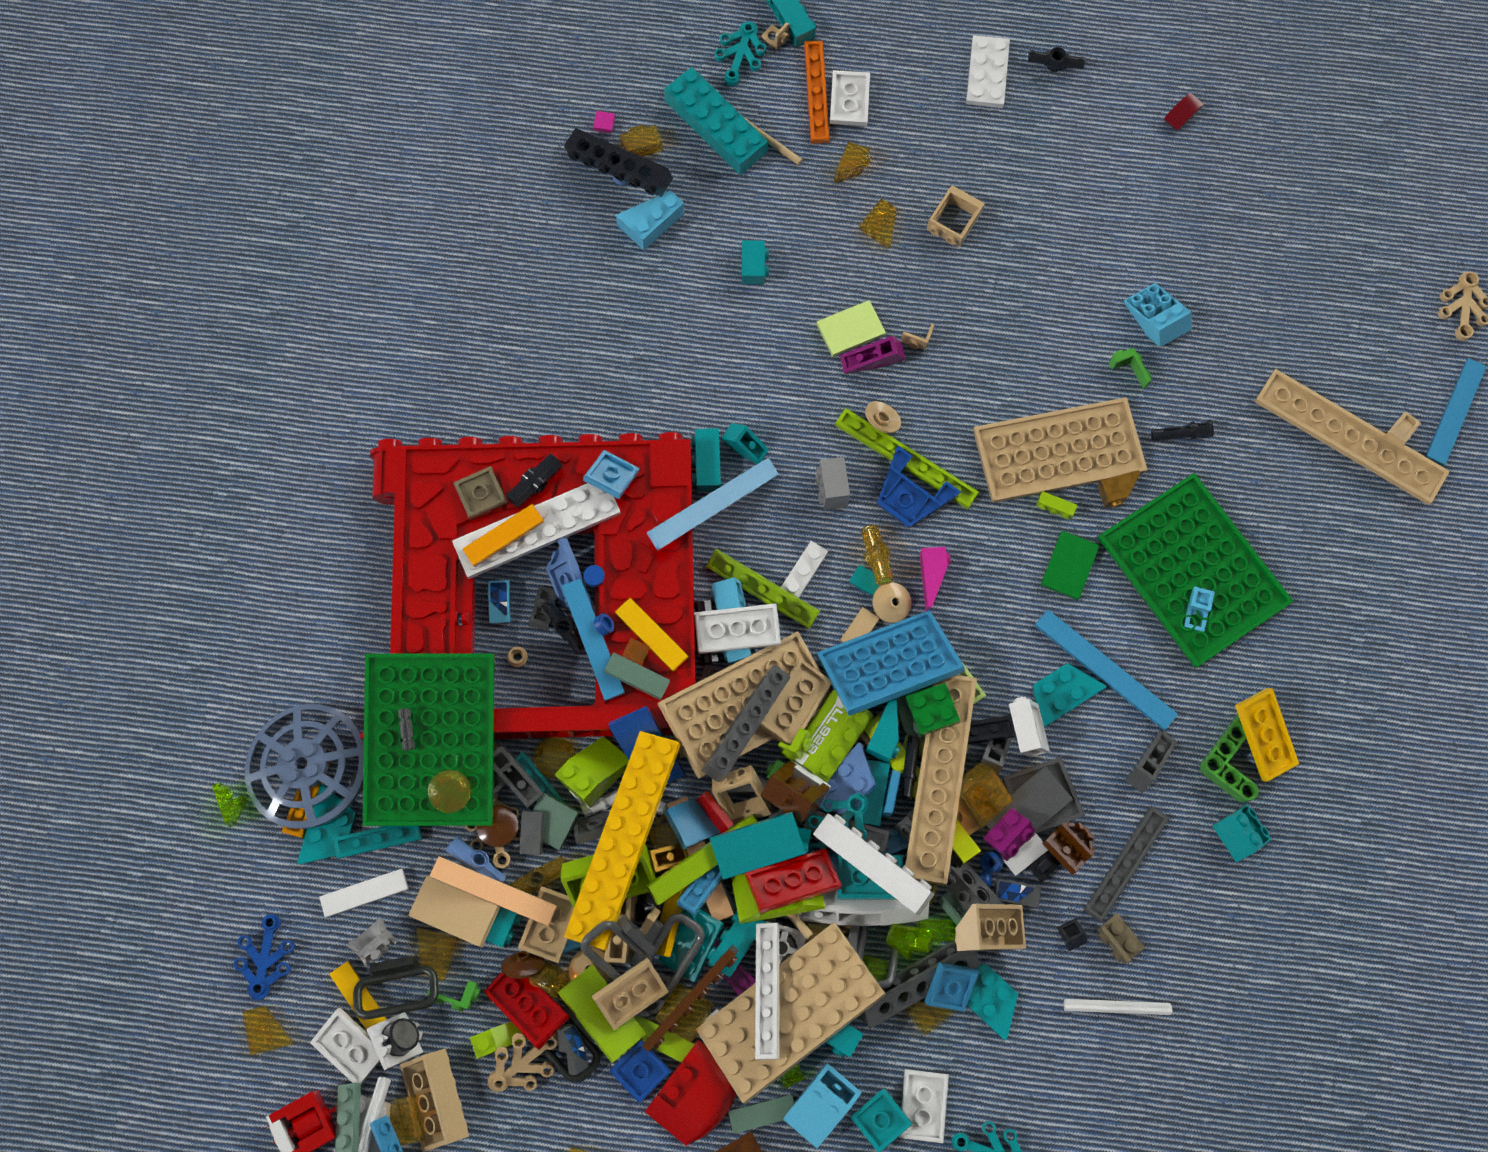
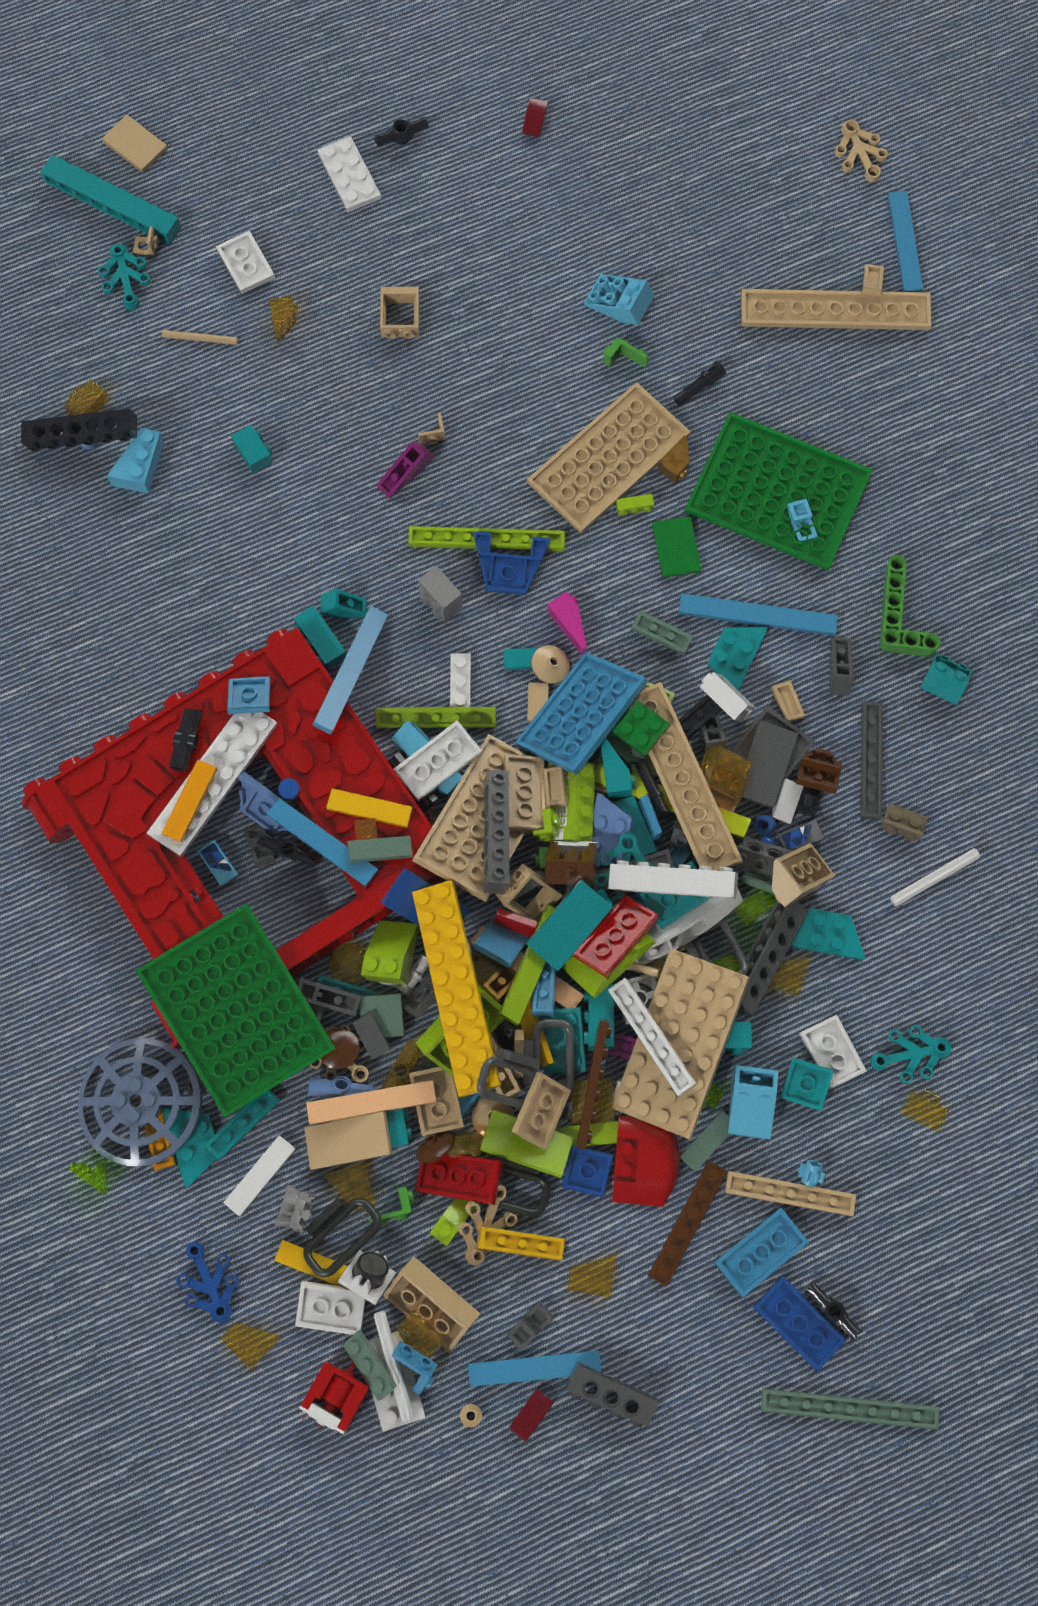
camera: 30 degrees left, 0 degrees up
dark grey axle [398,708,415,751] -> none
clear yellow dish [428,770,471,813] -> none
dark tan tile [453,466,508,520] -> none
tan plate [507,647,528,667] -> none
dark grey slope [557,1023,589,1075] -> none
dark pink tile [593,111,615,133] -> none
blue tile [594,614,614,636] -> none
teal brick [664,67,768,175] -> none
orange tile [804,41,830,144] -> none
yellowish green tile [816,300,886,357] -> none
clear yellow wing [859,198,897,249] -> none
clear yellow piece [861,524,894,586] -> none
tan dish [865,401,901,433] -> none
clear neon green slope [886,924,935,960] -> none
dark azure tile [924,962,979,1012] -> none
magenta bracket [984,808,1035,861] -> none
black slope [1057,918,1087,951] -> none
yellow plate [1235,688,1299,782] -> none
none -> yellow tile [477,1226,565,1261]
none -> tan tile [543,766,568,809]
none -> sand green plate [631,610,694,655]
none -> tan tile [771,680,805,723]

